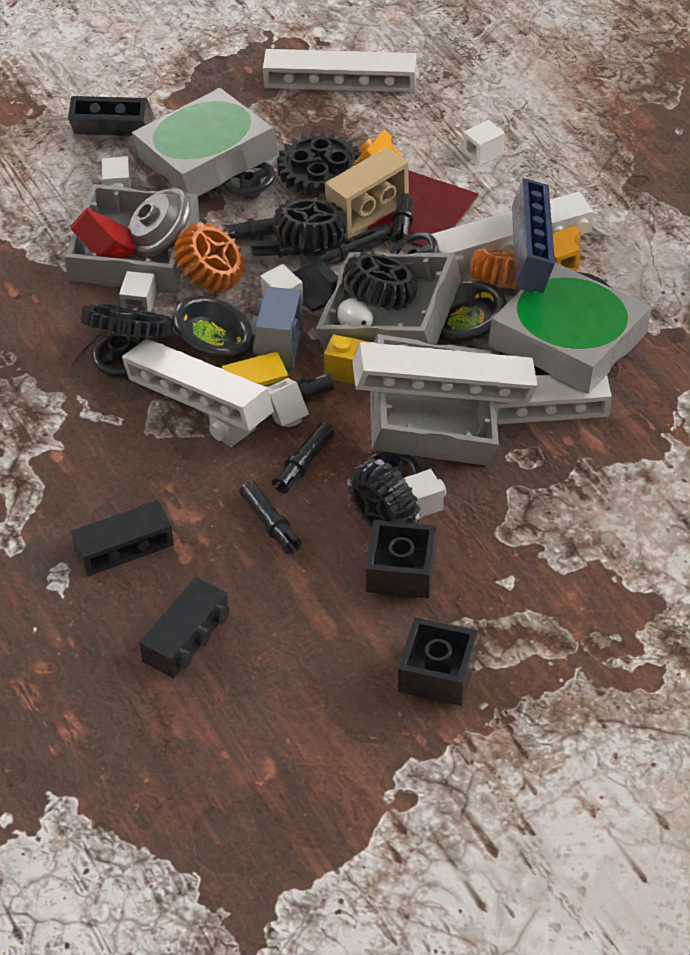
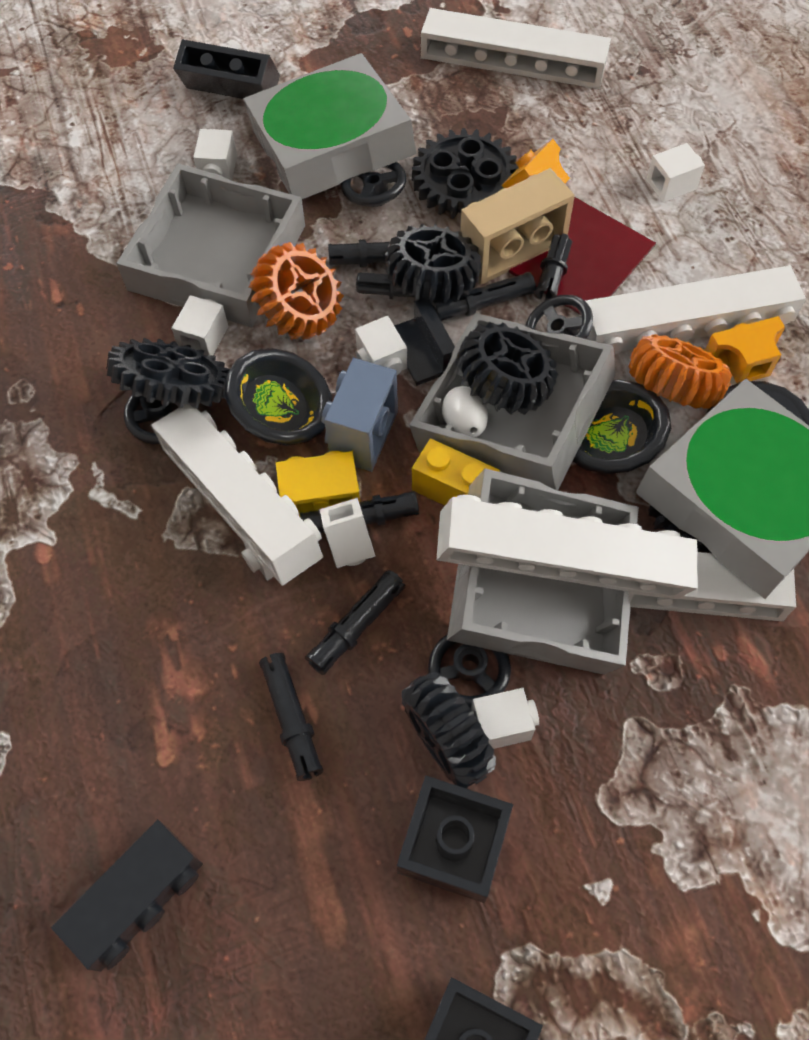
camera: 10 degrees right, 15 degrees up
red slope [70,208,136,259] -> none
black brick [71,500,174,577] -> none
flat silver piece [128,187,191,258] -> none
dark blue brick [512,178,555,293] -> none

